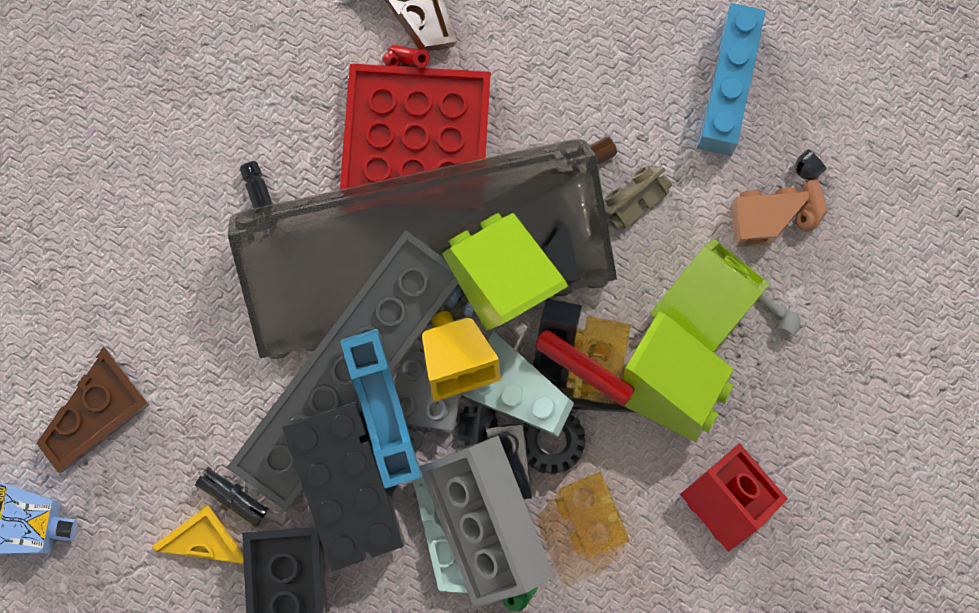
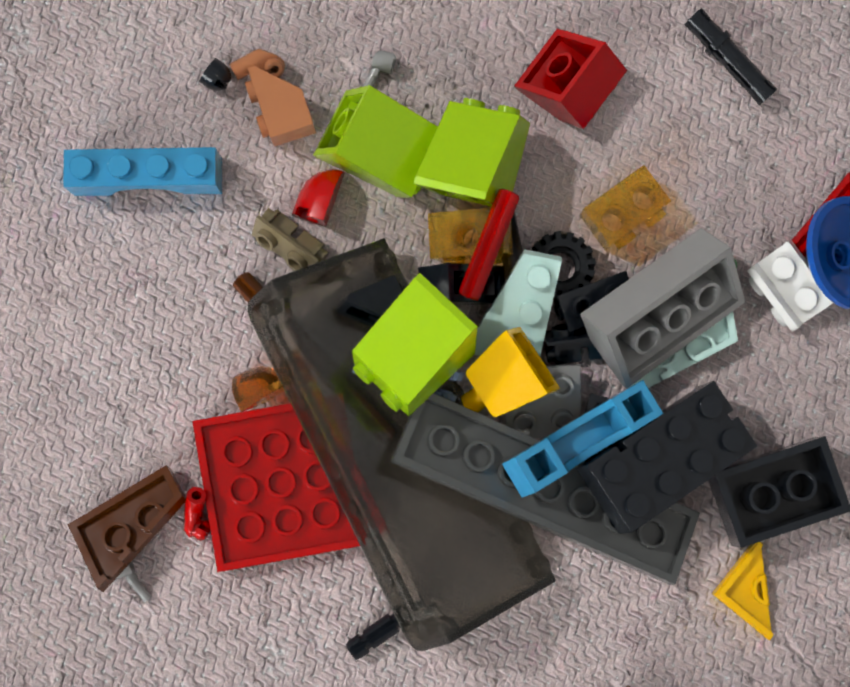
camera: 100 degrees left, 5 degrees up
black pin [195,466,269,528] -> none
none -> clear orange brick [231,366,295,412]
none -> red brick [291,169,345,227]

